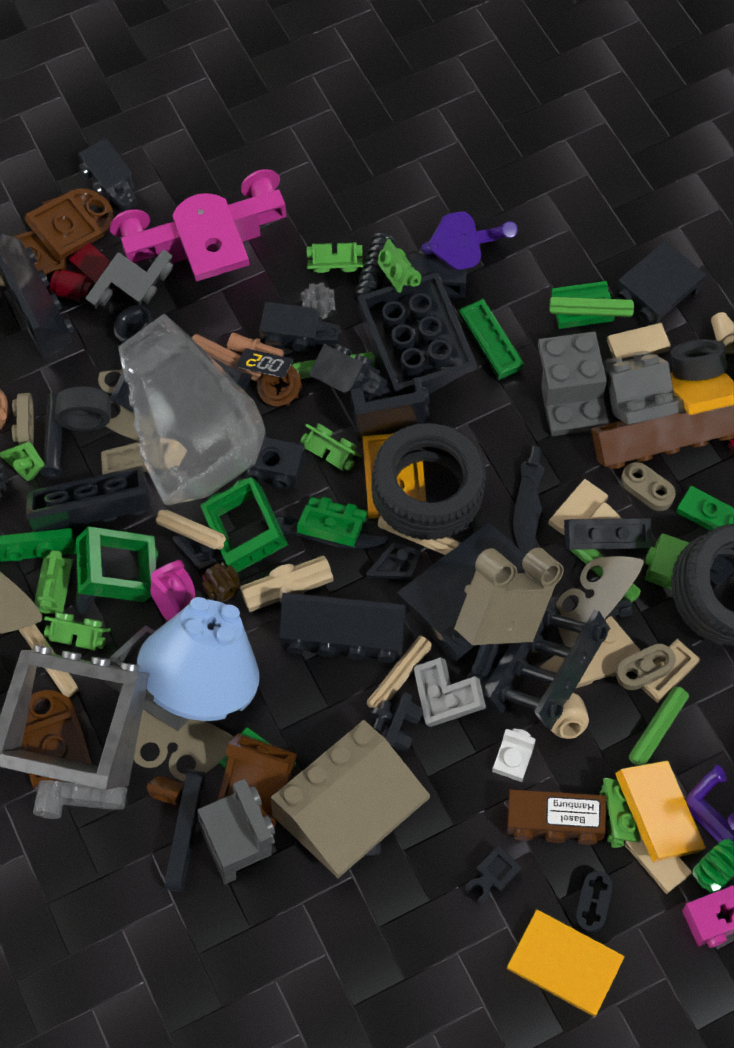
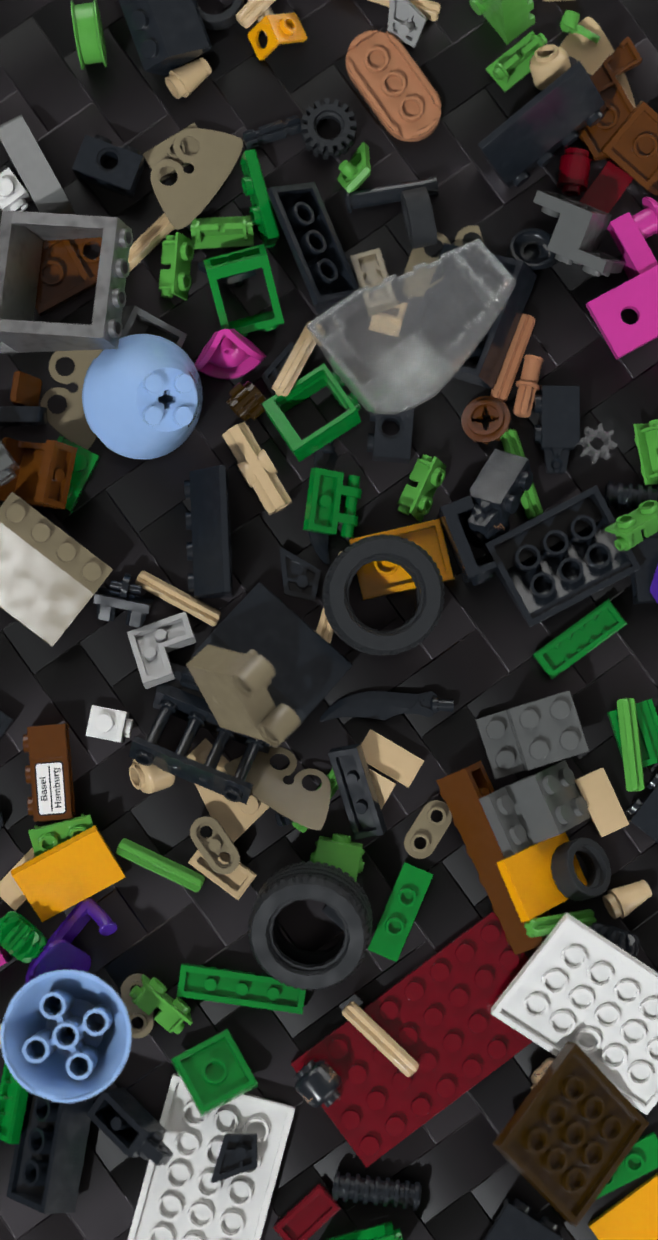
camera: 80 degrees right, 20 degrees up
dark tan plate [12,393,34,445] -> none
black sticker [236,348,293,378] -> none

